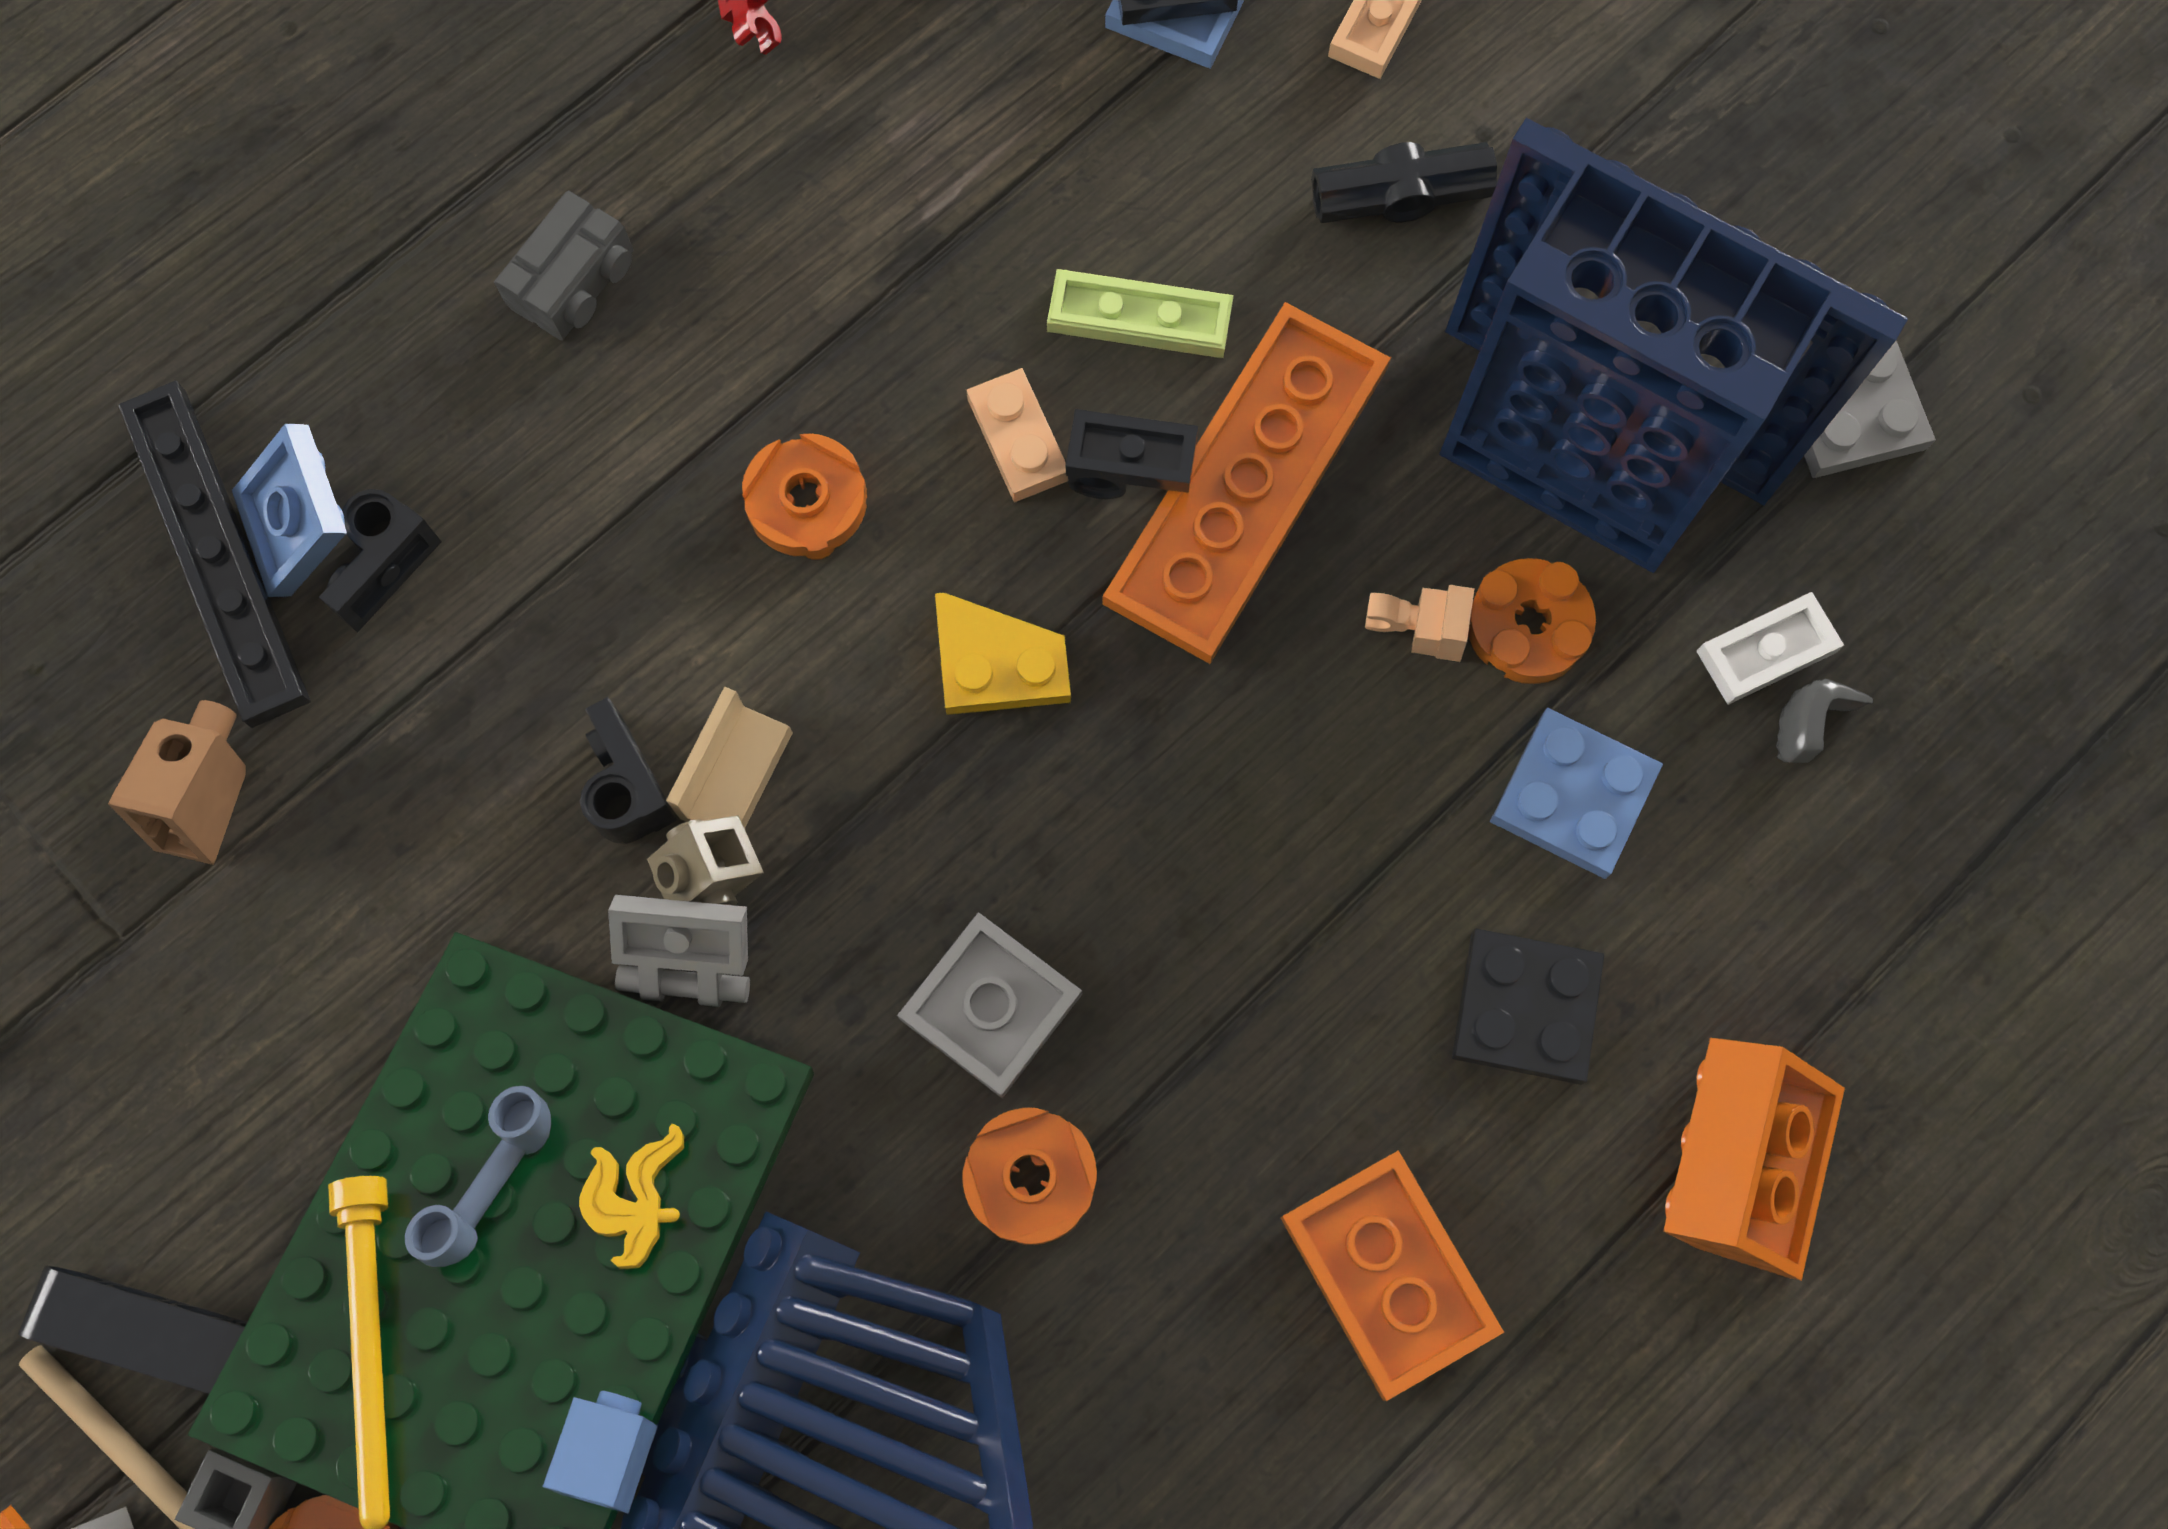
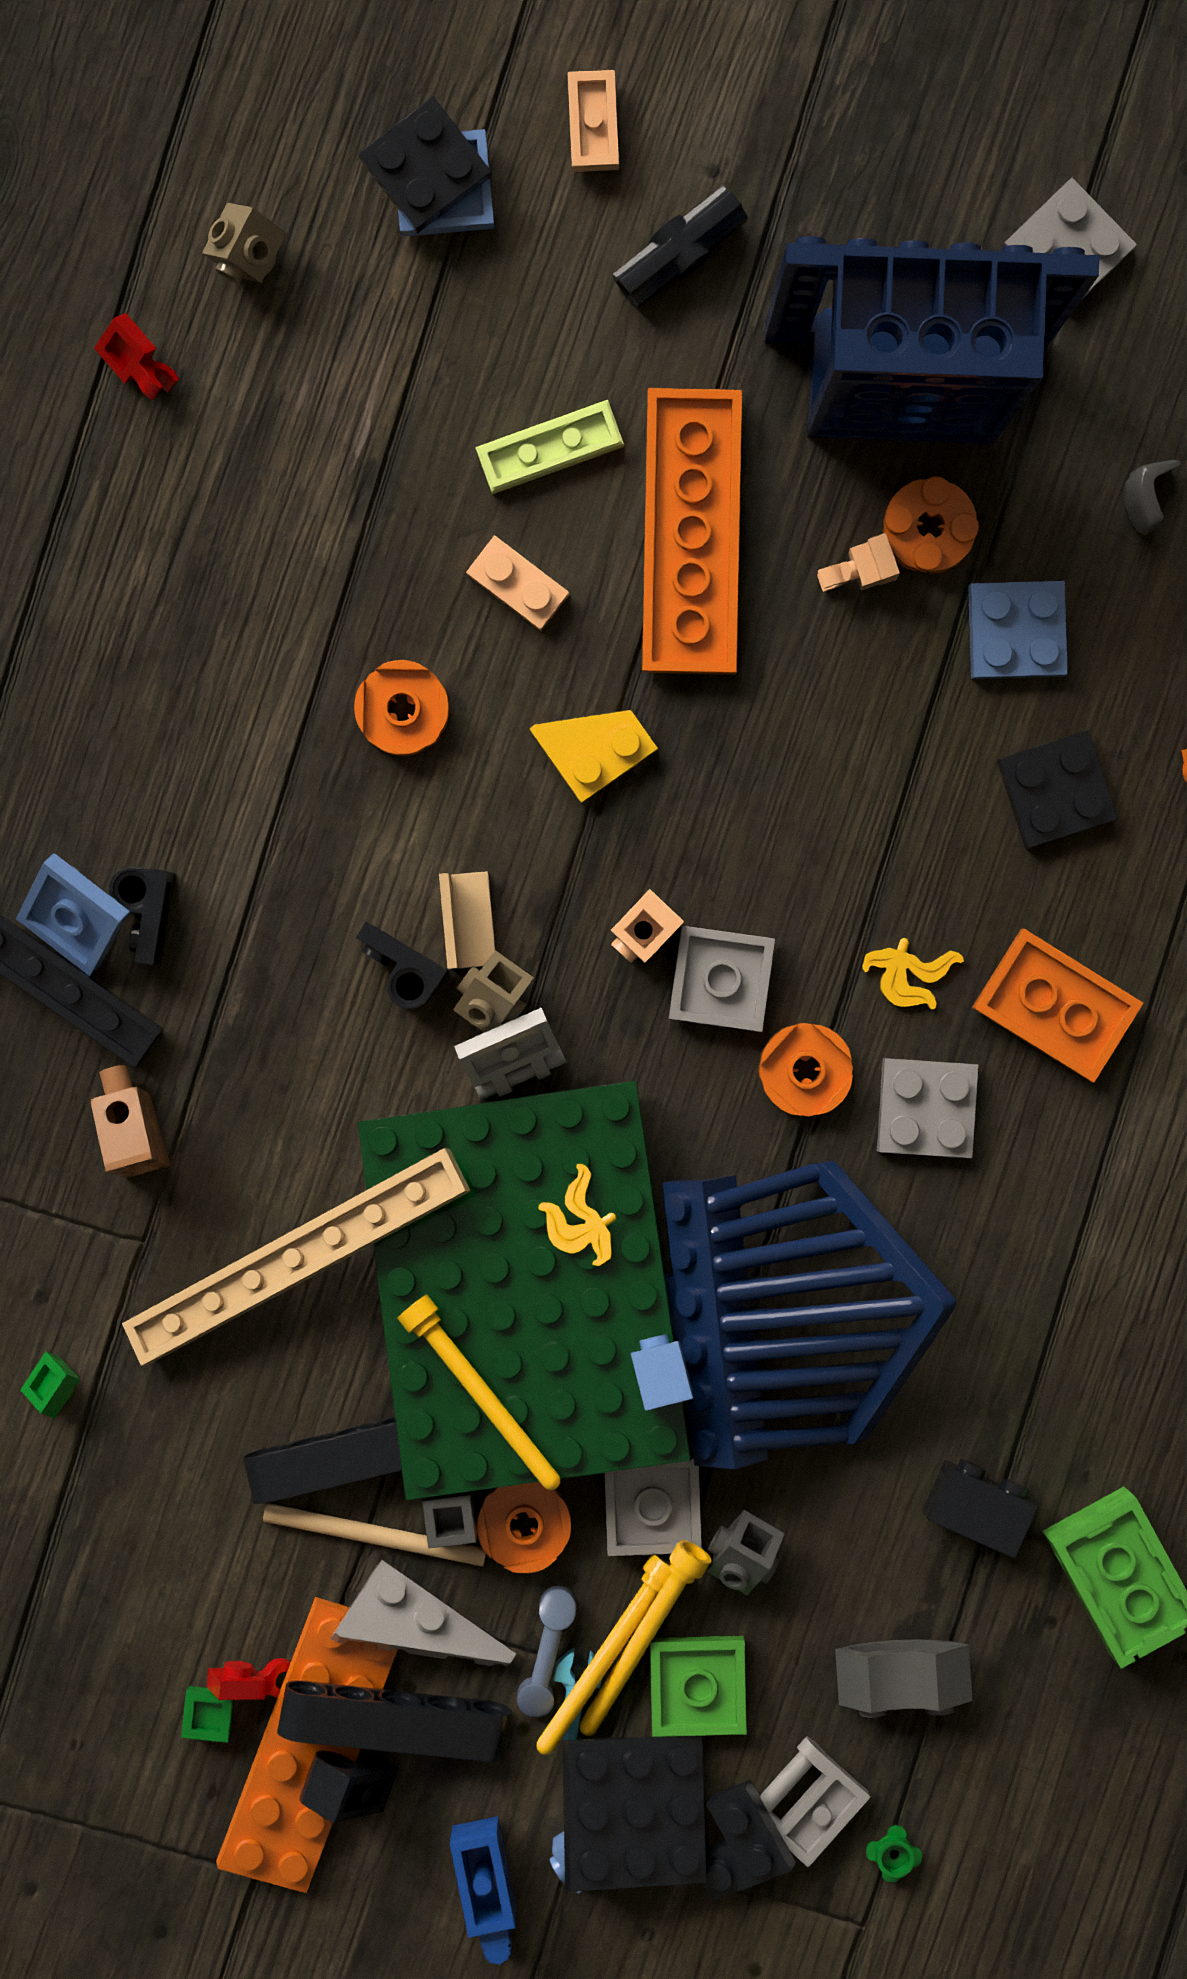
camera: 30 degrees left, 15 degrees up
sand blue bar [405,1086,551,1267] -> none
dark grey brick [494,190,634,340] -> none
black plate [1065,409,1198,499] -> none
white plate [1697,592,1844,705] -> none
none -> tan plate [122,1148,470,1366]
none -> light nougat brick [611,889,684,963]
none -> yellow piece [862,938,964,1009]
none -> light grey plate [877,1058,978,1158]

